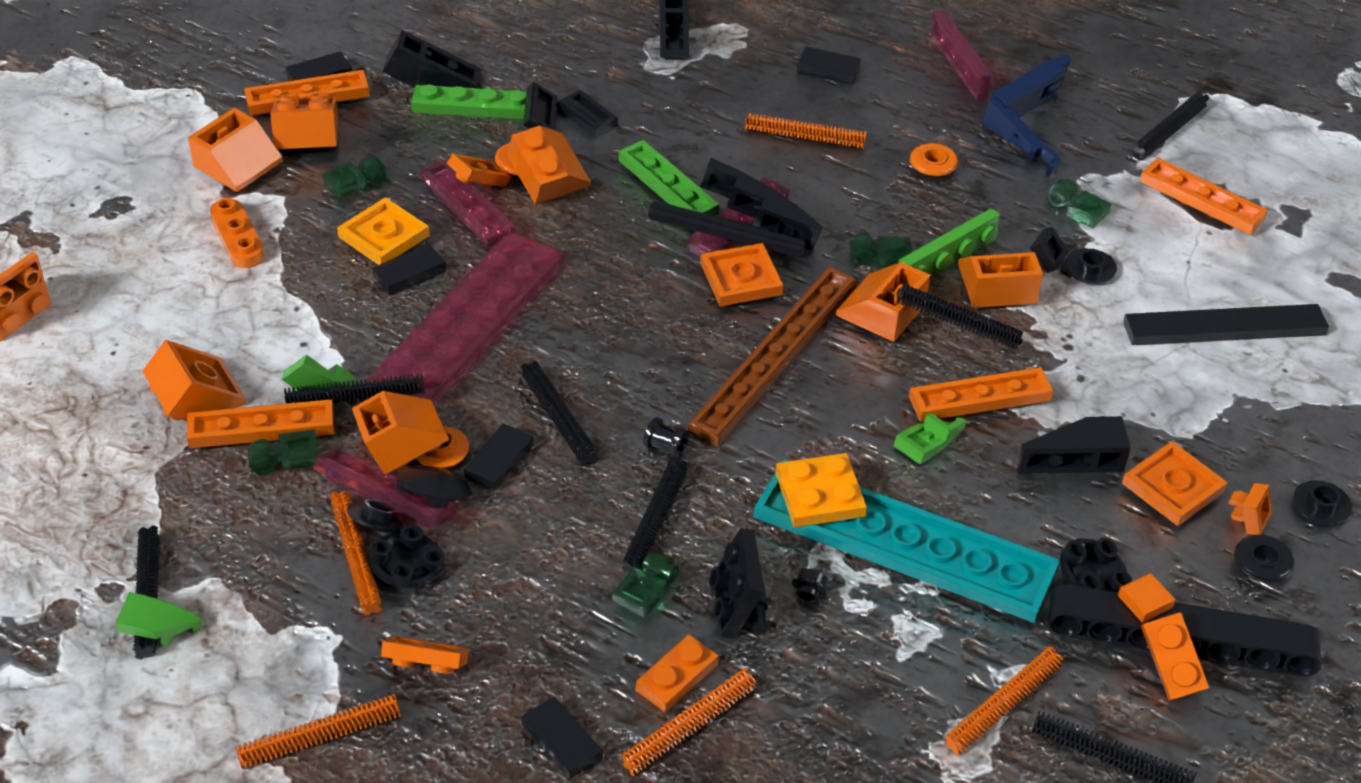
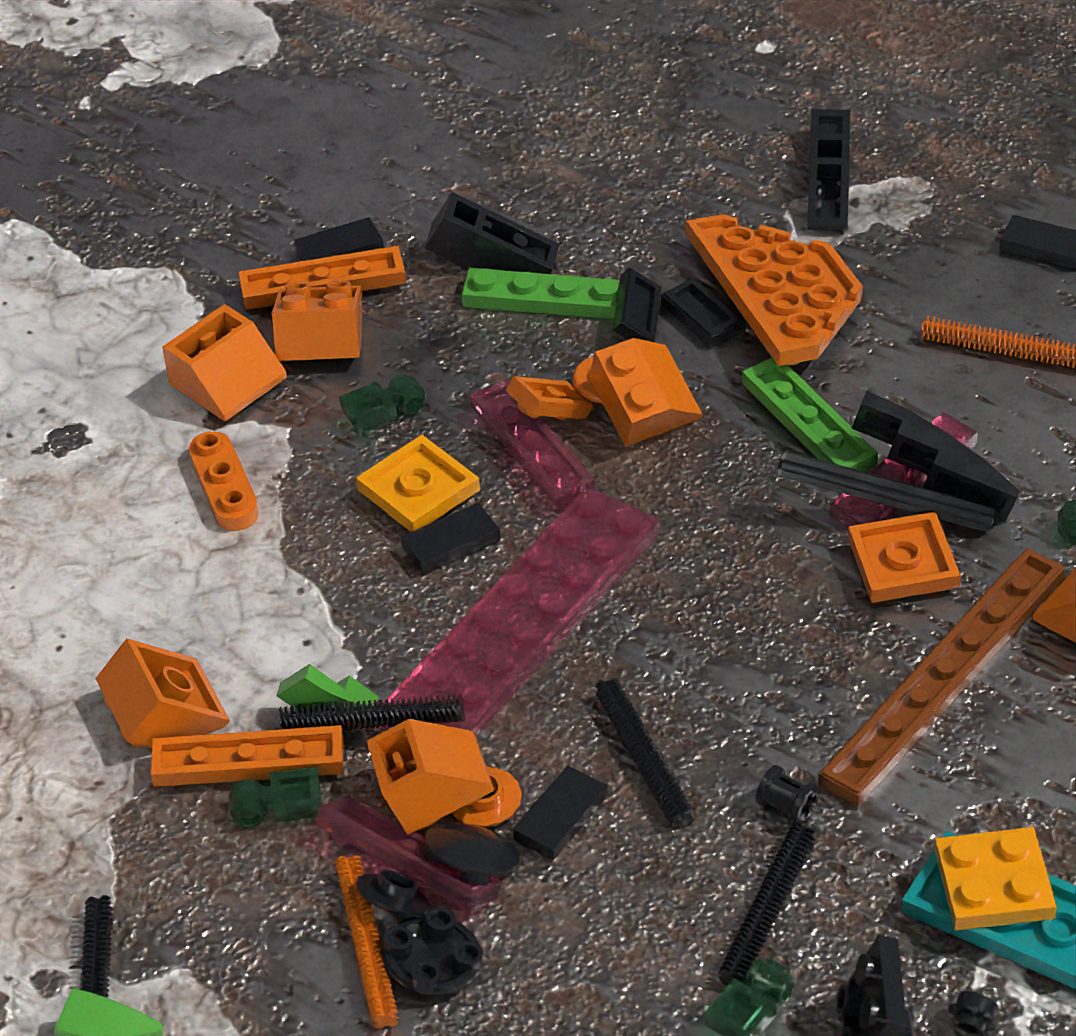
camera: 10 degrees right, 0 degrees up
none -> orange plate [685,214,863,366]

